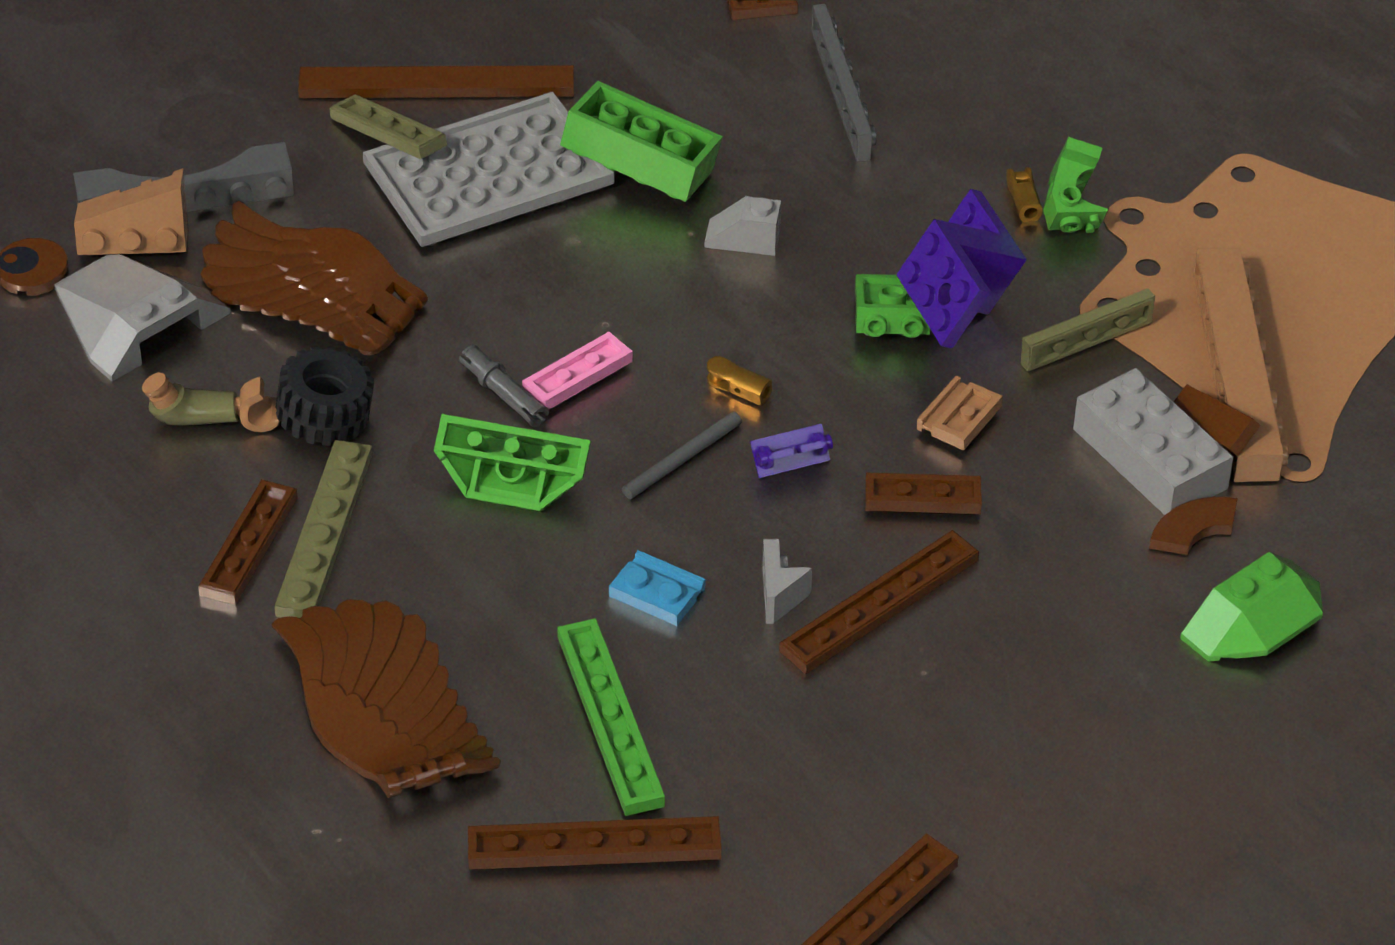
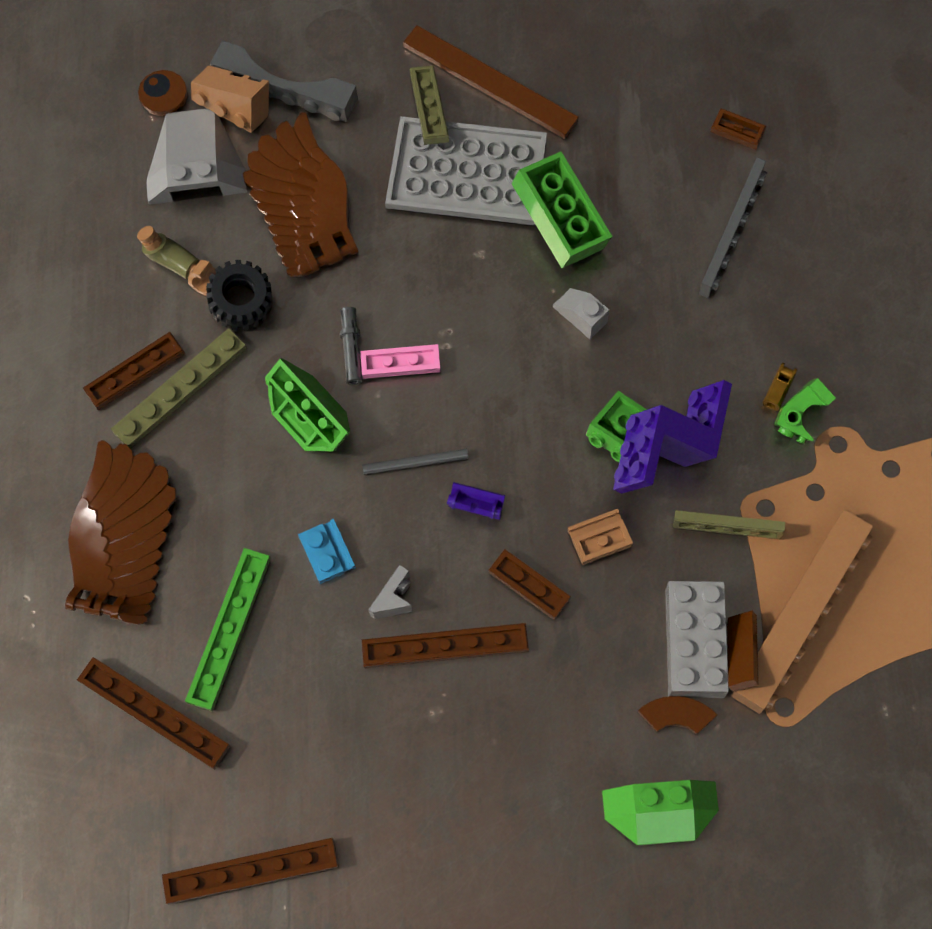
camera: 40 degrees right, 25 degrees up
pearl gold bar [707,356,772,406] -> none

